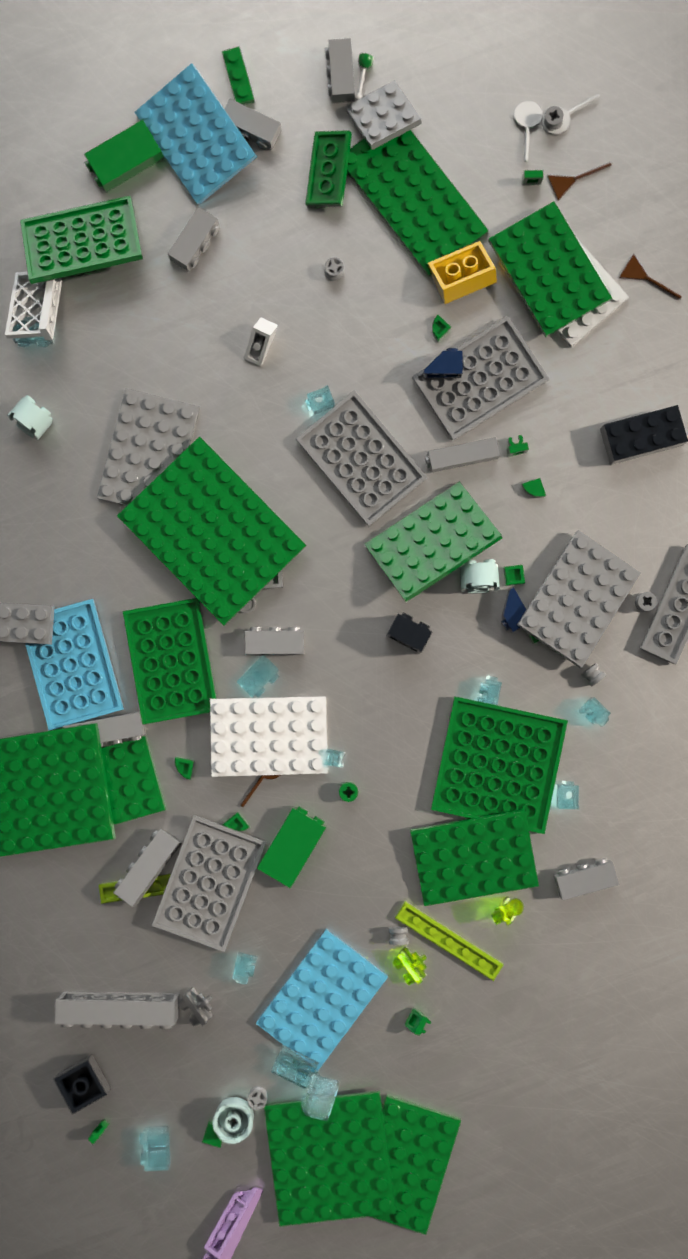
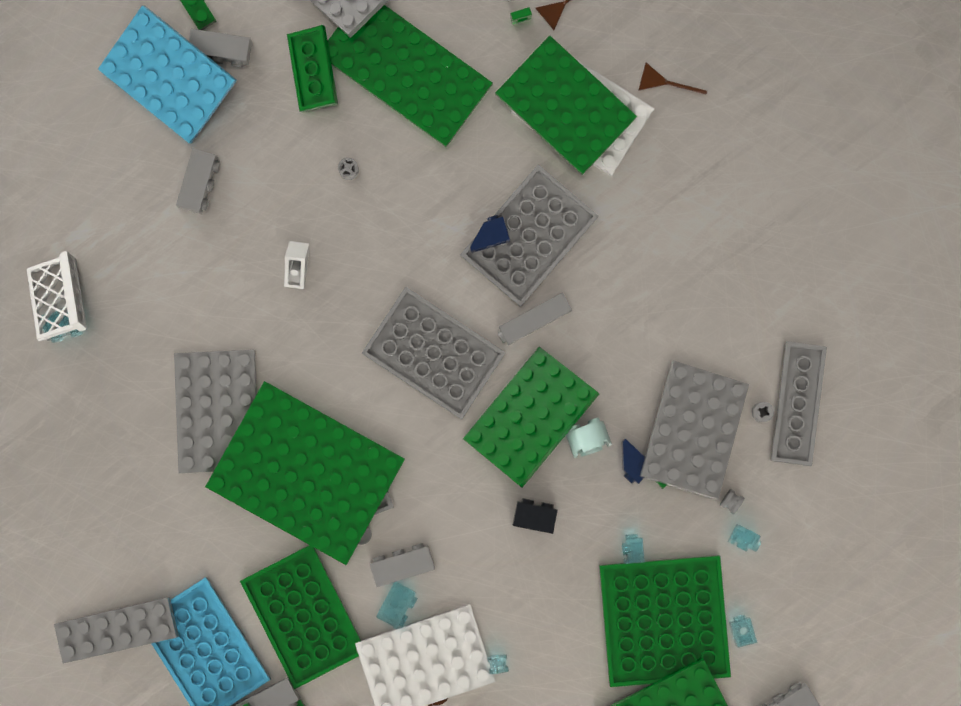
camera: 15 degrees left, 0 degrees up
light aqua brick [7,395,53,440] -> none
green plate [20,195,143,284] -> none
green brick [84,119,164,193] -> none
clear light blue brick [305,385,335,415] -> none
green wheel [339,782,358,802] -> none
yellow slope [428,241,497,304] -> none
green tile [432,314,451,342] -> none
green tile [503,565,525,586] -> none
green tile [507,435,529,457] -> none
green tile [522,478,546,498] -> none
black brick [600,405,688,465] -> none

